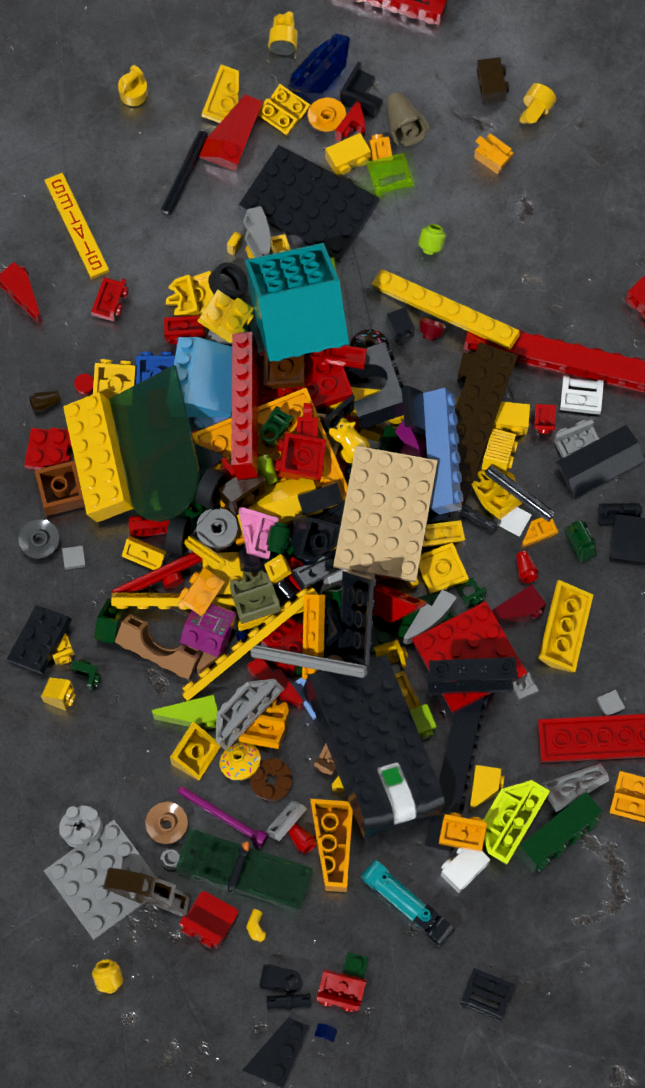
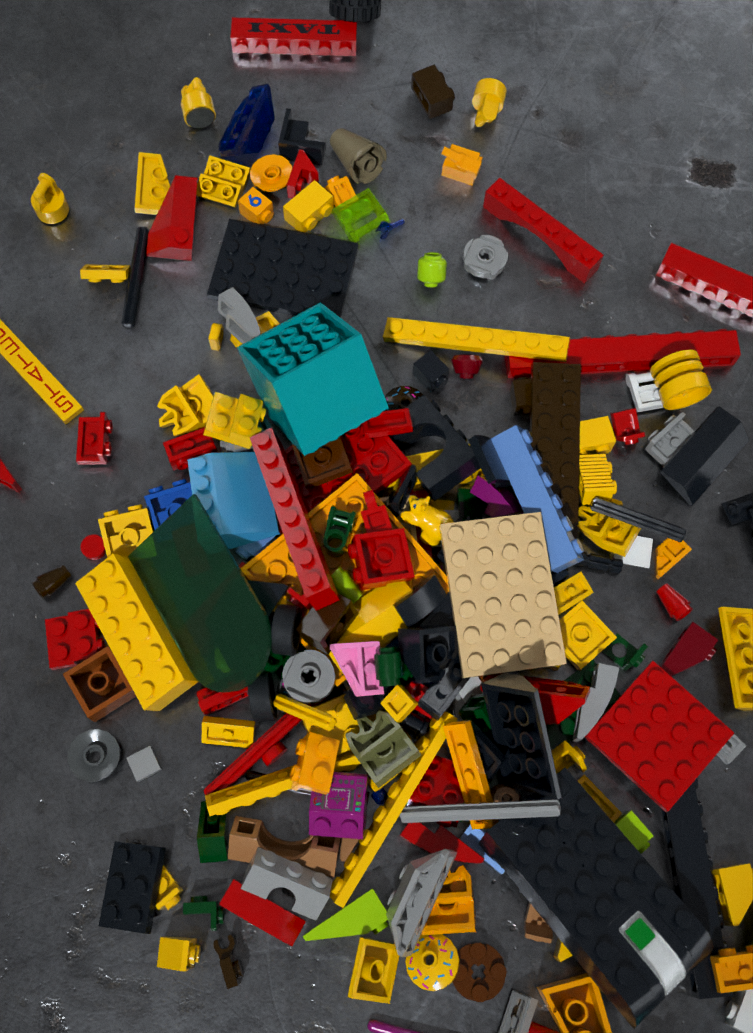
camera: 20 degrees left, 0 degrees up
black tyre [208,262,248,301] -> none
black fence [427,657,517,695] -> none
dark green piece [564,520,597,562] -> none
none -> yellow plate [80,264,130,283]
none -> dark brown plate [213,934,243,989]
none -> red slope [219,879,306,946]
none -> light orange brick [238,187,274,225]
none -> light grey arch [241,847,332,921]
none -> clear blue hand [375,219,405,240]
none -> light grey plate [463,235,508,280]
none -> red arch [483,178,604,284]
none -> yellow wheel [650,350,712,410]

